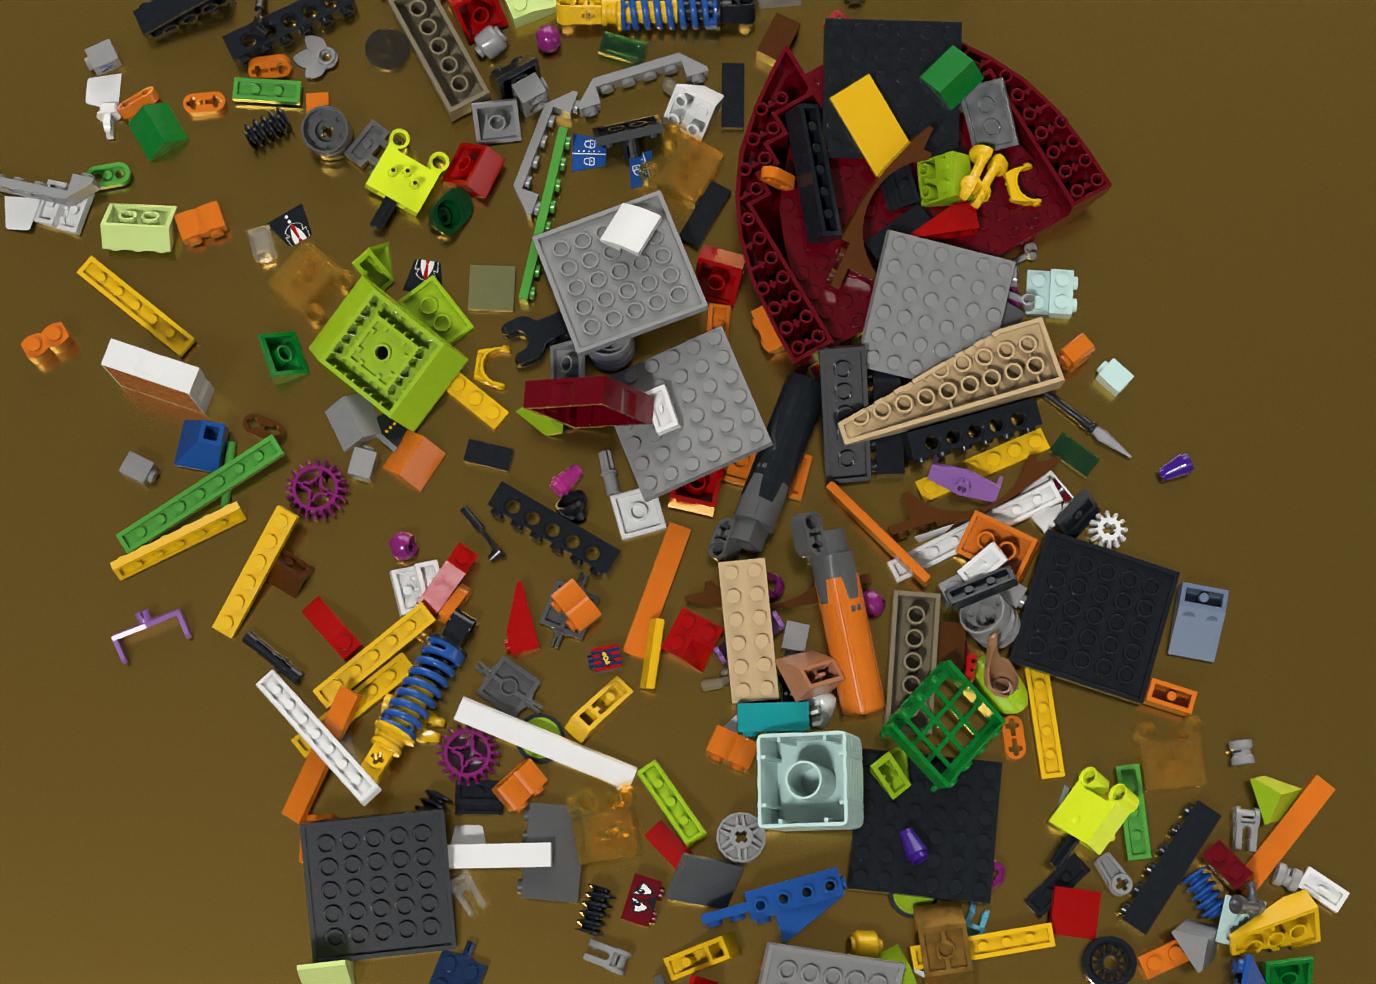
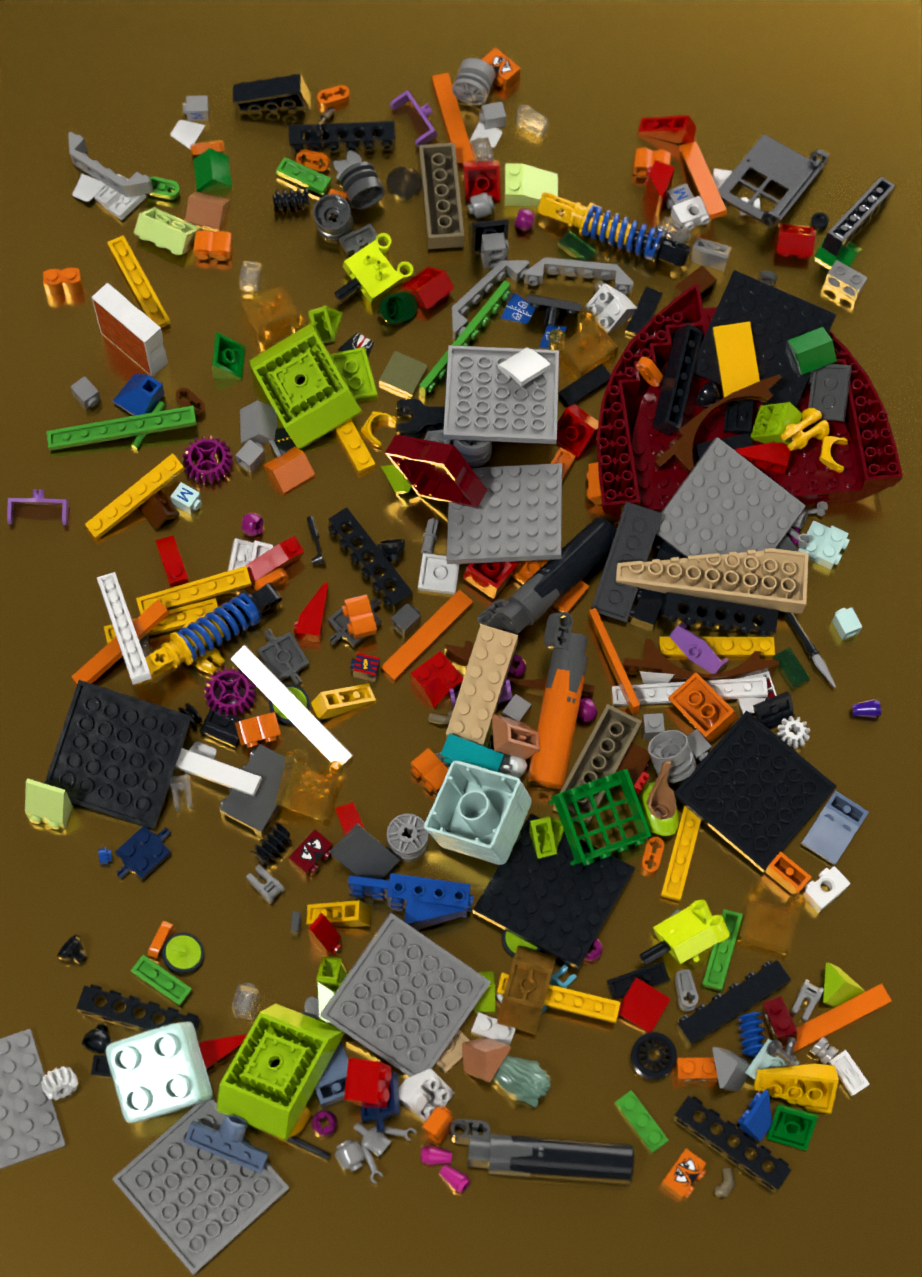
camera: 20 degrees right, 10 degrees down
white piece [96,103,121,139] -> none
yellow plate [110,501,246,581] -> none
orange beam [183,91,227,116] -> none
black pin [242,630,305,685] -> none
black sticker [267,203,312,247] -> none
black tile [463,439,514,472] -> none
light grey slope [471,98,522,145] -> none
dark pink cone [549,464,583,497] -> none
lime tile [636,759,707,848] -> none
yellow tile [640,618,665,689] -> none
white plate [644,384,681,436] -> none
yellow head [846,930,883,958] -> none
dark purple cone [899,828,929,865] -> none
black tile [944,565,1019,612] -> none
white plate [957,542,1009,582] -> none
orange brick [1056,333,1095,374] -> none
light grey wheel [1228,739,1255,766] -> none
none -> light aqua brick [170,482,202,515]
none -> nougat slope [185,191,230,231]
none -> dark grey wheel [339,162,385,209]
none -> dark grey brick [391,603,421,637]
none -> black piece [696,381,723,407]
none -> white brick [802,866,851,913]

